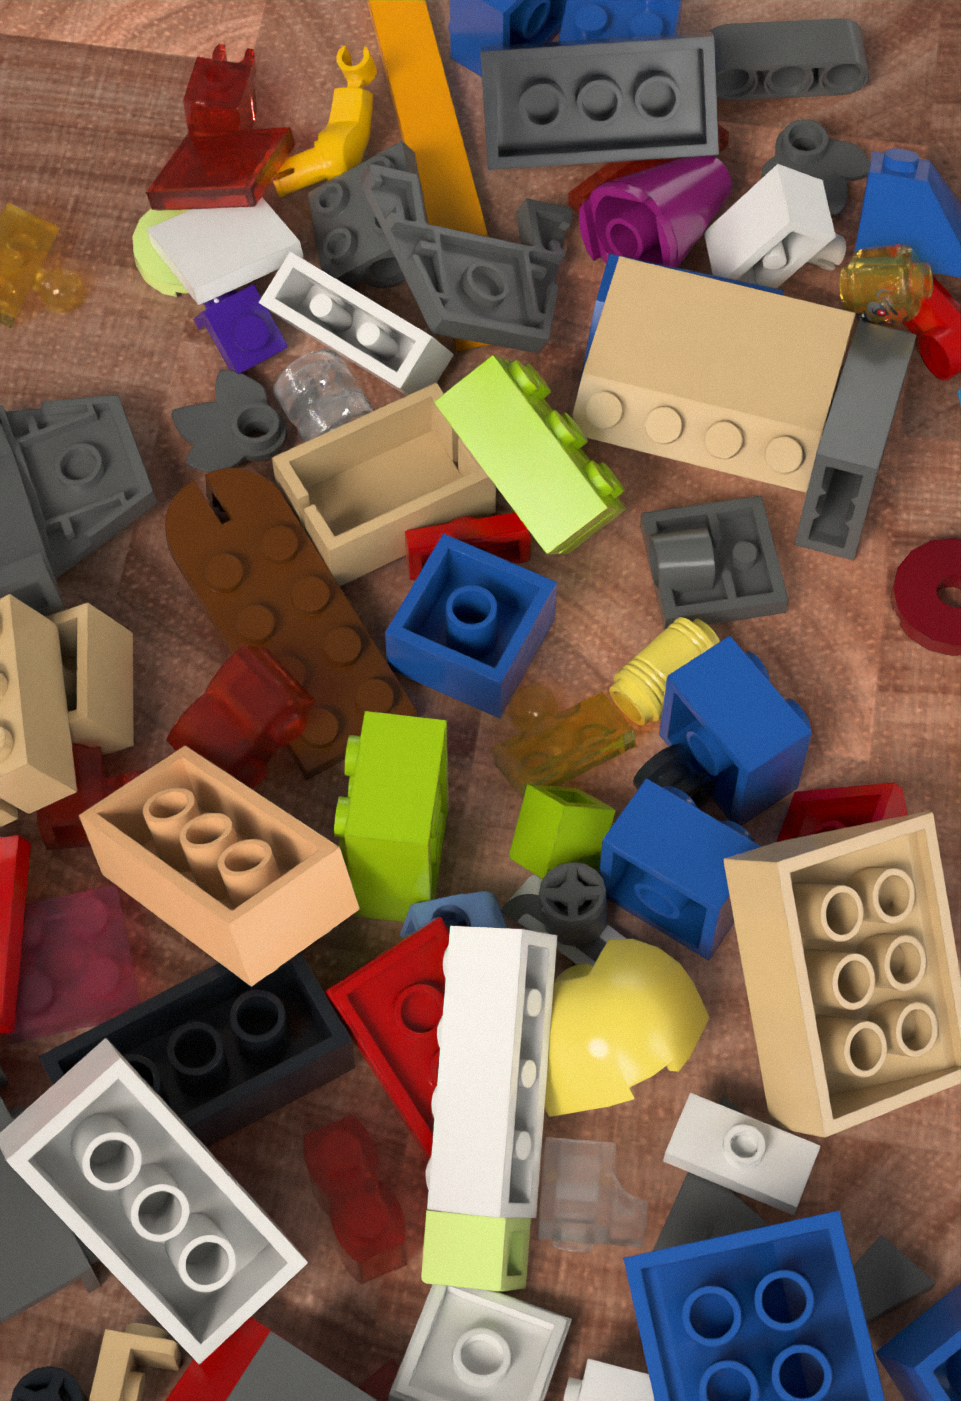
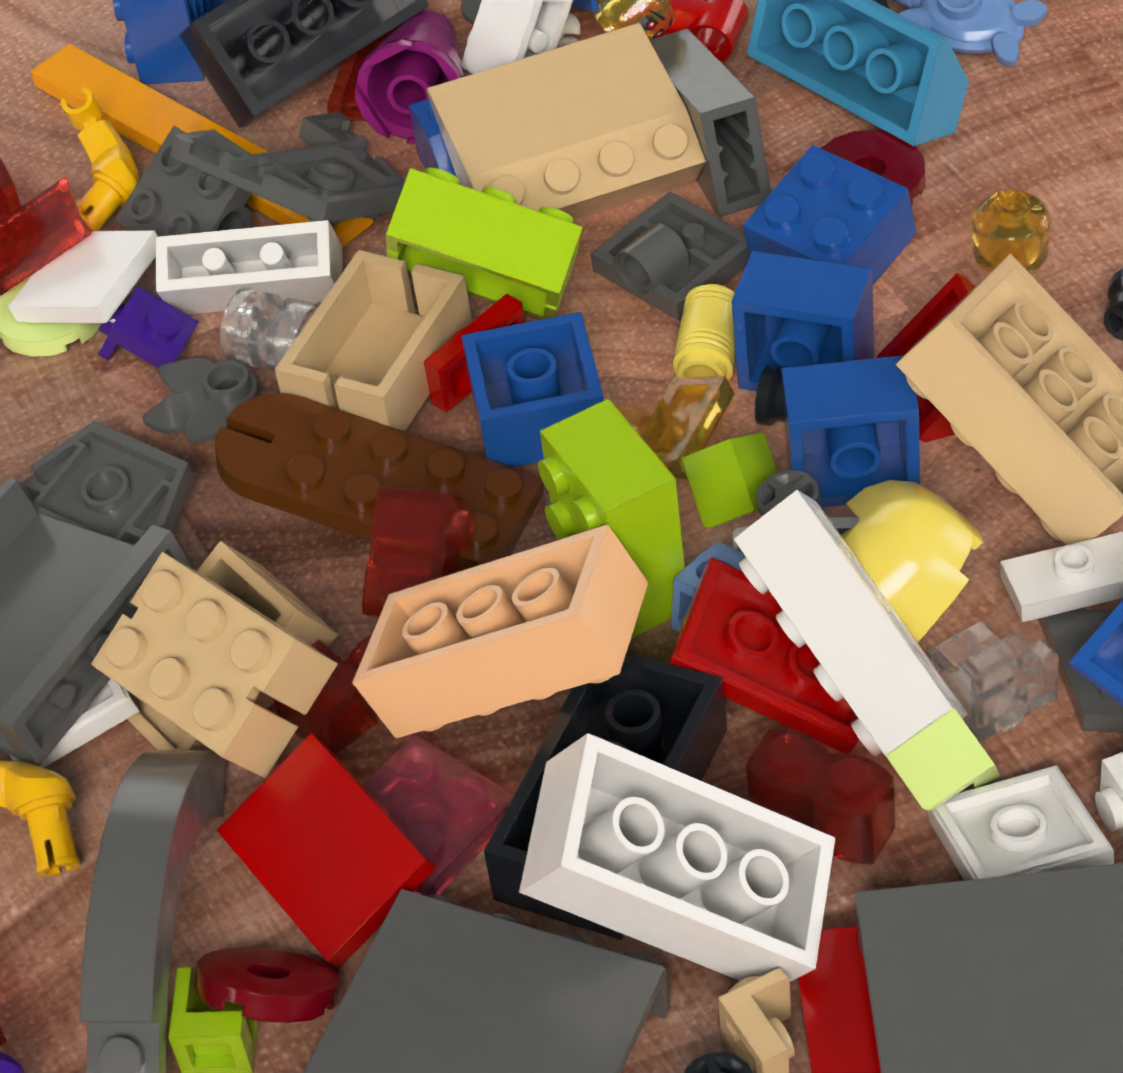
camera: 30 degrees left, 15 degrees down
none -> blue brick [742,145,917,286]

